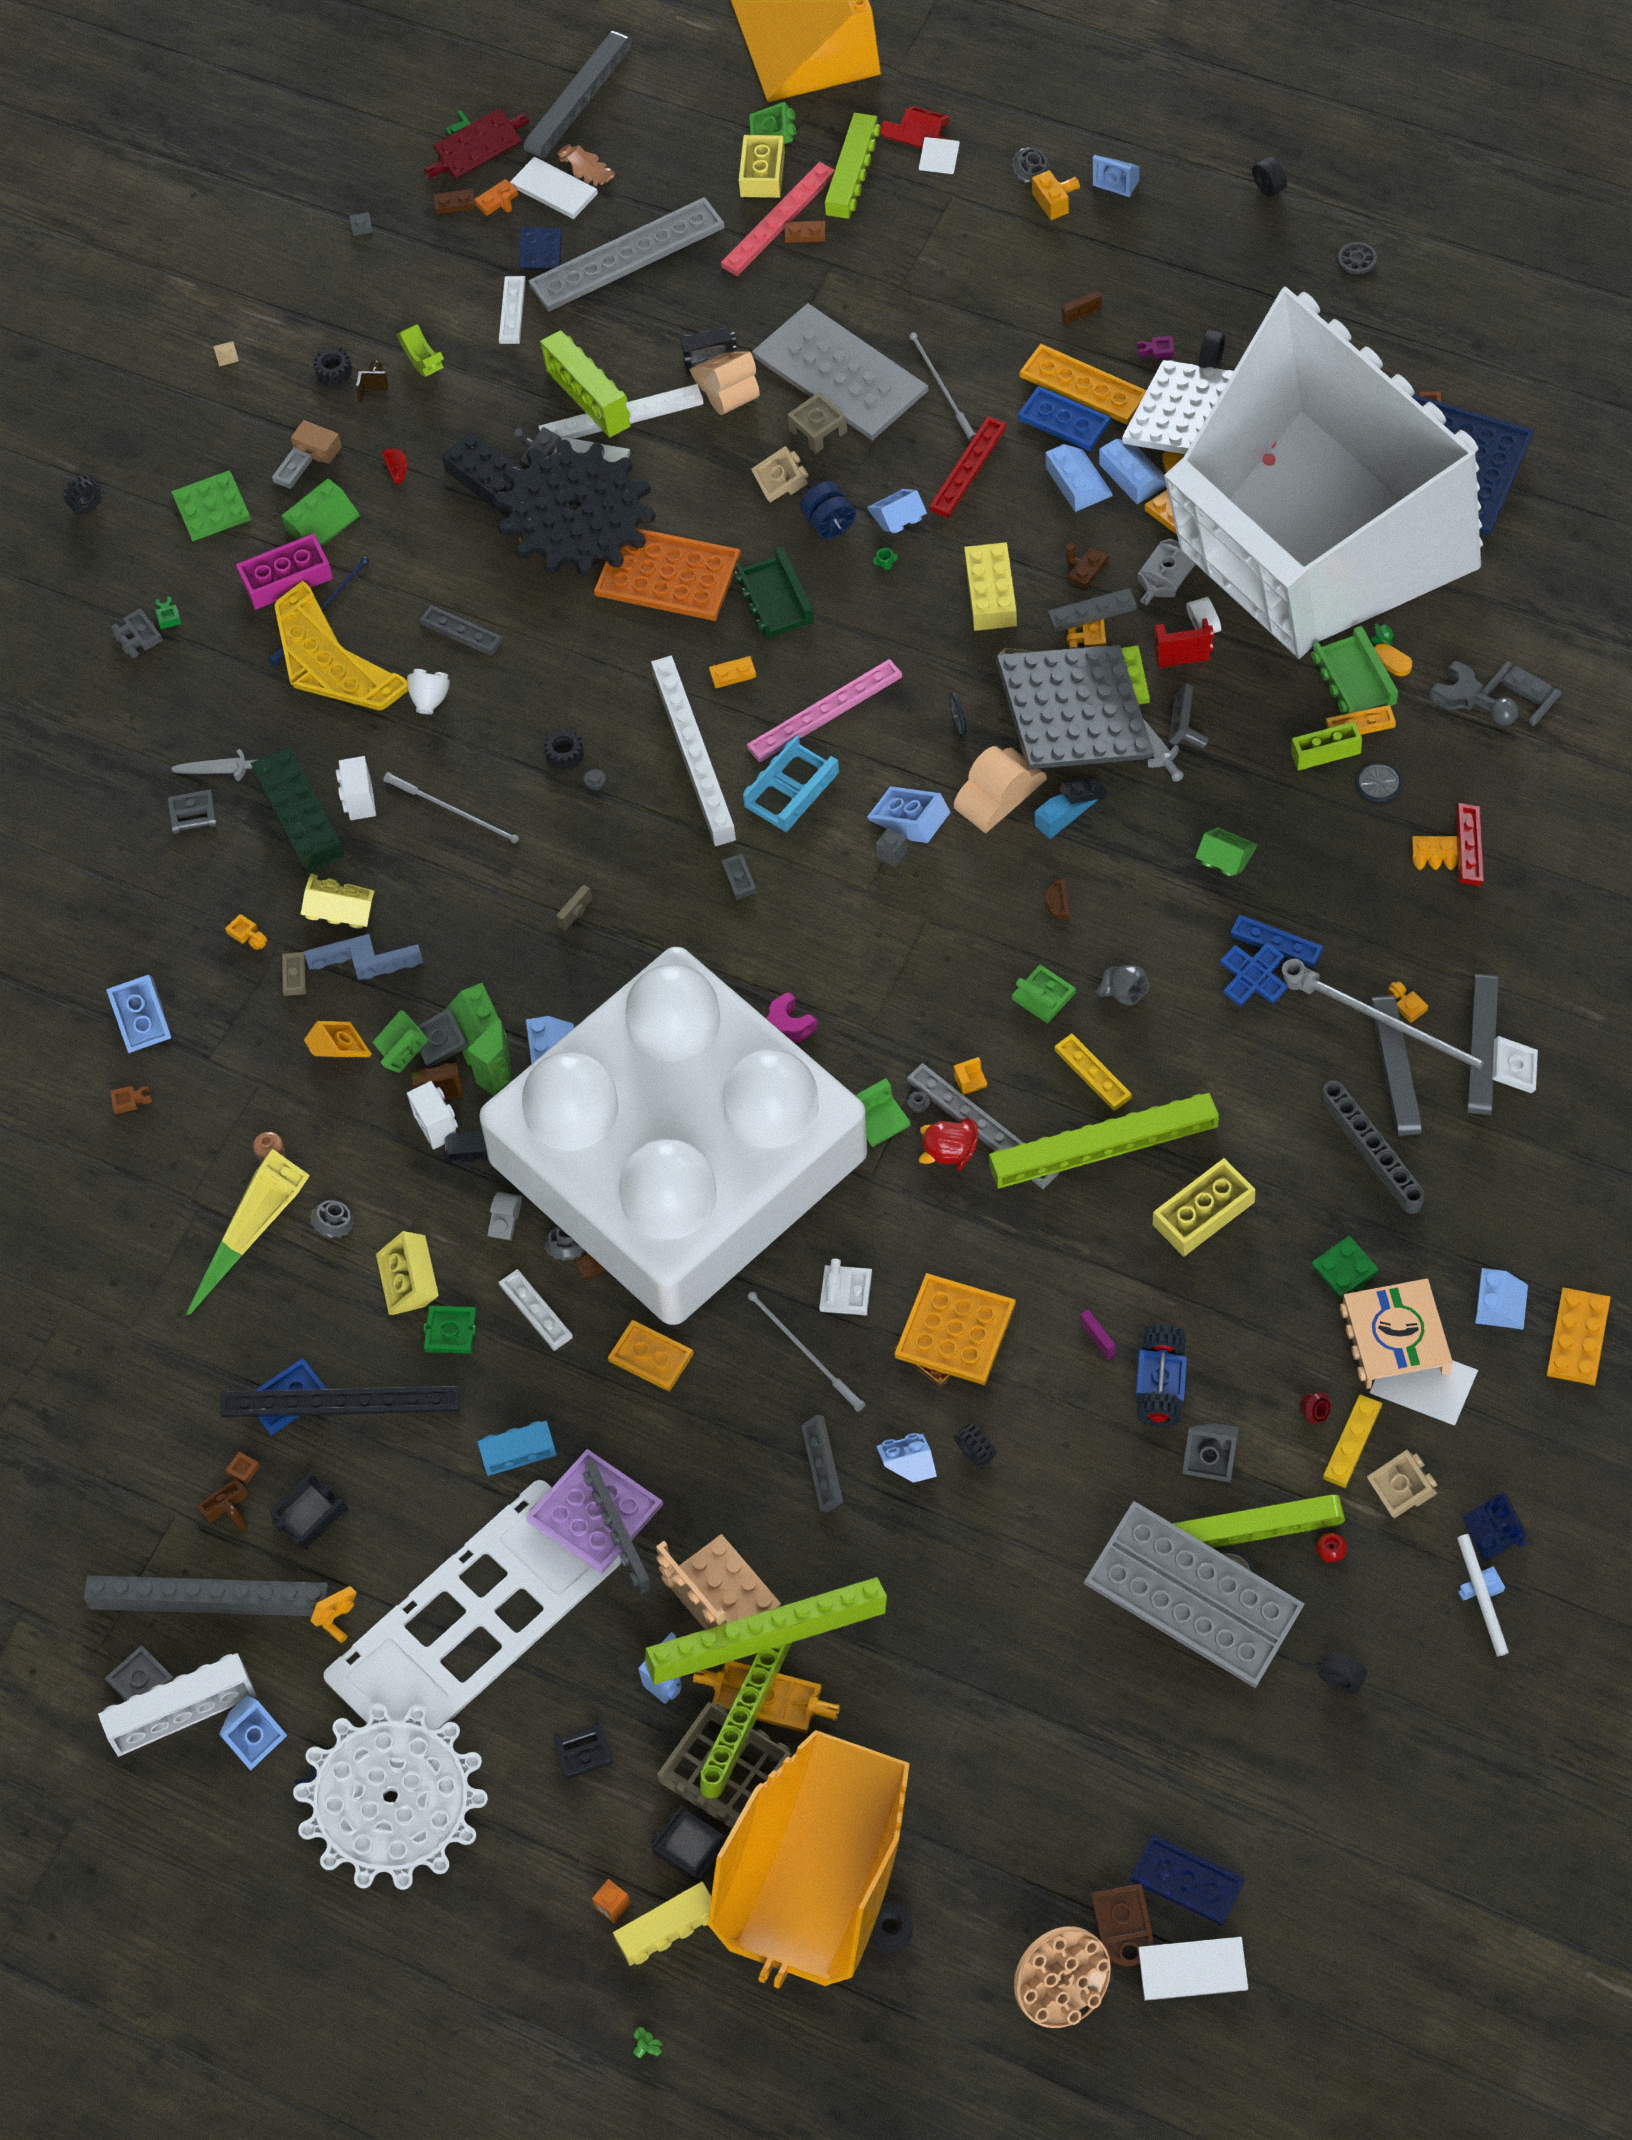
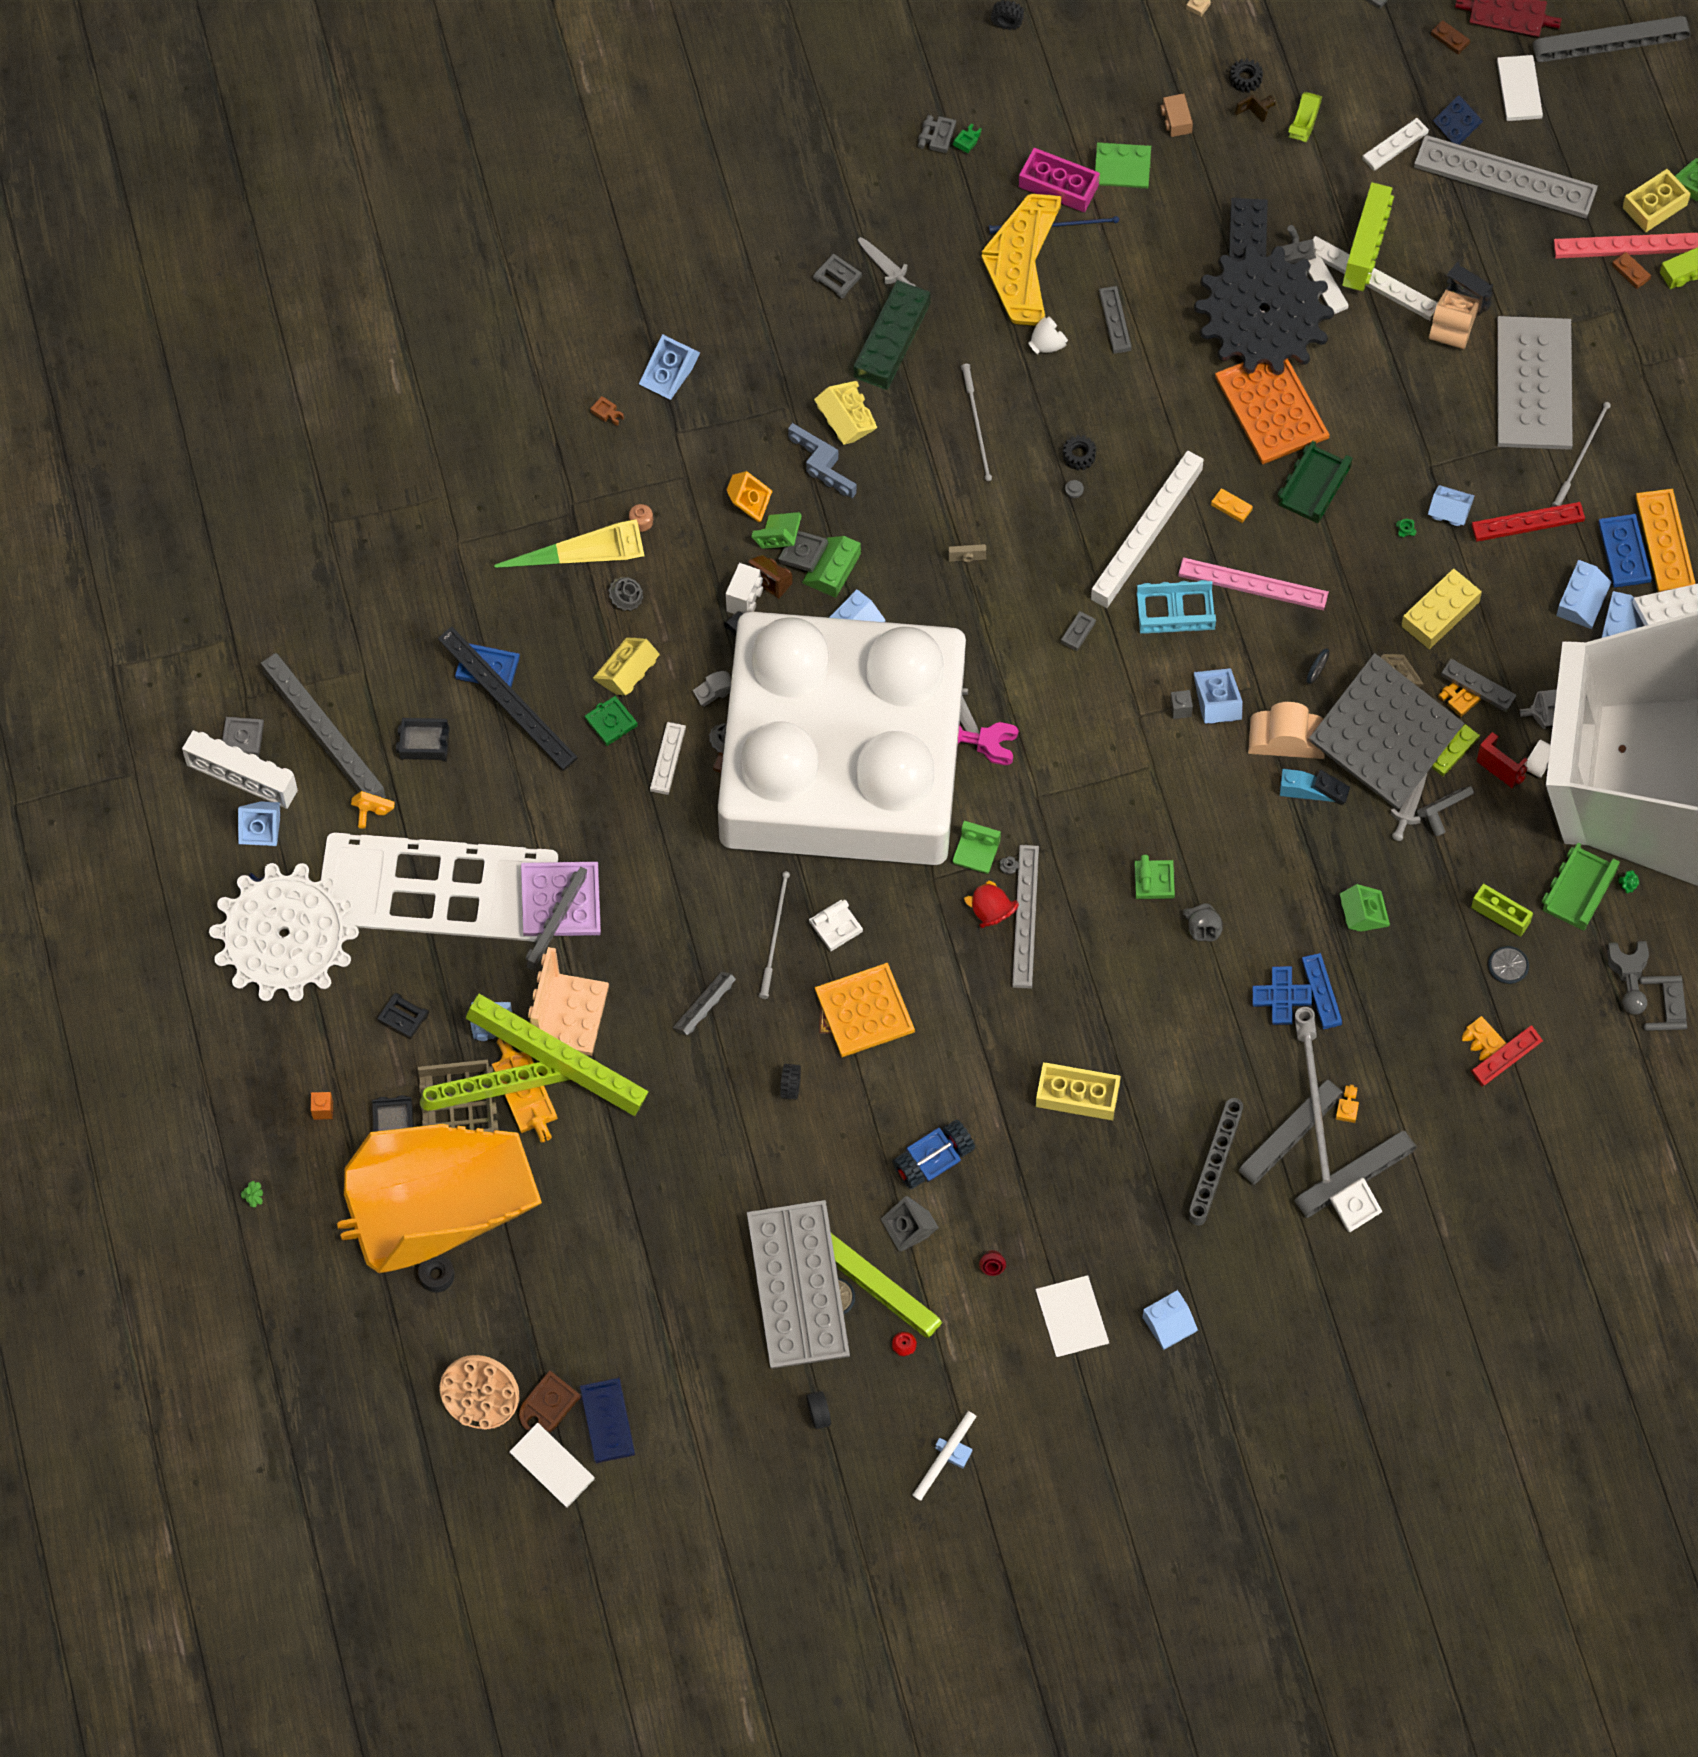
camera: 45 degrees right, 5 degrees up
bright green plate [171,470,251,542] -> none
reddish brown plate [196,1478,249,1531] -> none
light orange plate [225,914,267,950] -> none
dark orange plate [225,1452,260,1485] -> none
light grey plate [272,448,313,489] -> none
dark tan plate [282,952,306,996] -> none
white brick [336,756,376,820] -> none
red plate [381,448,407,484] -> none
bright green slope [467,1019,511,1096] -> none
orange plate [474,179,518,216] -> none
dark azure brick [477,1421,557,1476] -> none
nougat plant [557,144,615,186] -> none
light orange plate [608,1320,694,1392] -> none
light yellow brick [613,1882,711,1966] -> none
tan plate [751,446,809,503] -> none
dark tan panel [787,392,847,454] -> none
dark blue wheel [800,481,856,539] -> none
light blue slope [876,1433,936,1482] -> none
light orange panel [954,1057,987,1095] -> none
lime brick [989,1093,1219,1189] -> none
reddish brown plate [1045,878,1070,920] -> none
yellow plate [1055,1034,1132,1111] -> none
reddish brown plate [1066,542,1109,589] -> none
magenta tile [1080,1309,1115,1360] -> none
green plate [1312,1236,1379,1300] -> none
yellow plate [1323,1395,1382,1488] -> none
light orange plate [1326,705,1396,735] -> none
light nougat panel [1340,1278,1453,1389] -> none
tan plate [1367,1450,1437,1519] -> none
light orange tile [1374,644,1412,676] -> none
clear blue plate [1462,1492,1528,1561] -> none
light orange plate [1547,1288,1610,1385] -> none

